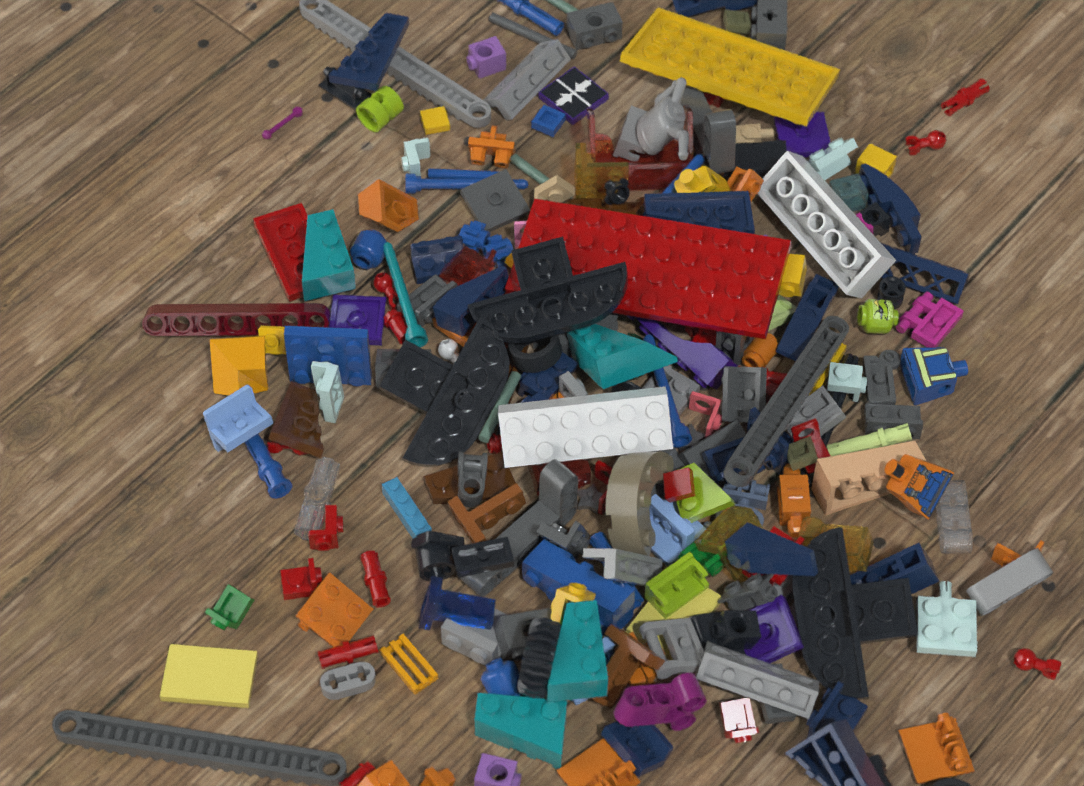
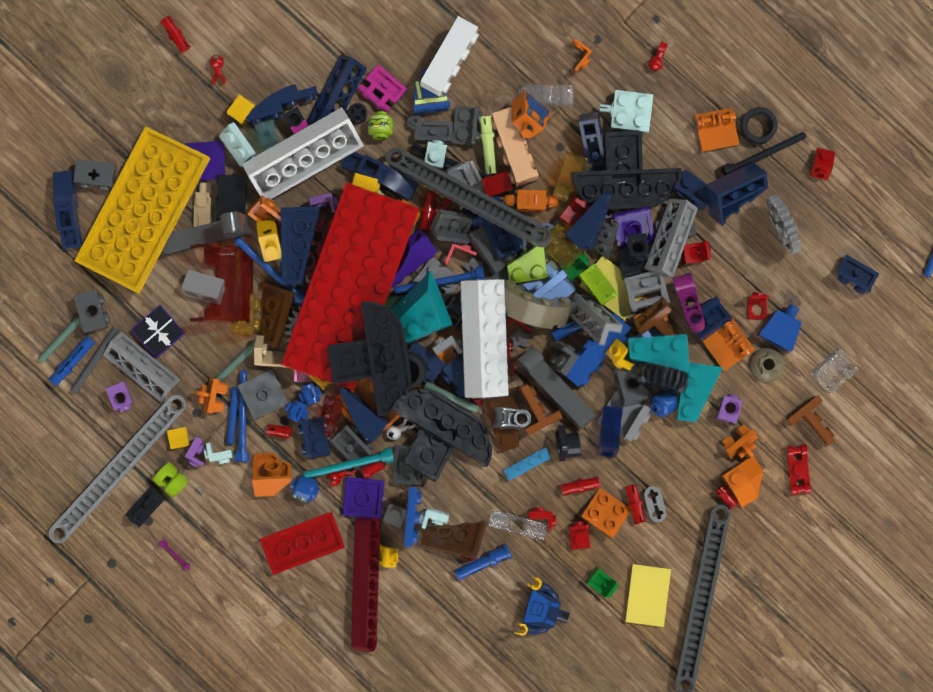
camera: 85 degrees left, 30 degrees up
light blue bracket [203,384,274,452] -> none
light orange slope [210,336,269,396] -> none
teal wedge [302,209,356,301] -> none
dark blue wing [329,13,410,91] -> none
light orange tile [380,634,438,695] -> none
black plate [451,537,514,578] -> none
blue plate [531,105,566,137] -> none
black plate [604,178,630,205] -> none
light grey piece [637,77,689,160] -> none
red tile [663,467,695,503] -> none
olive tile [723,10,751,34] -> none
olive tile [787,436,818,471] -> none
light grey beam [966,548,1054,616] -> none
none -> medium lavender bracket [185,436,205,467]
none -> red pin [267,424,292,440]
none -> white wedge [420,16,479,97]
none -> torso [514,576,570,636]

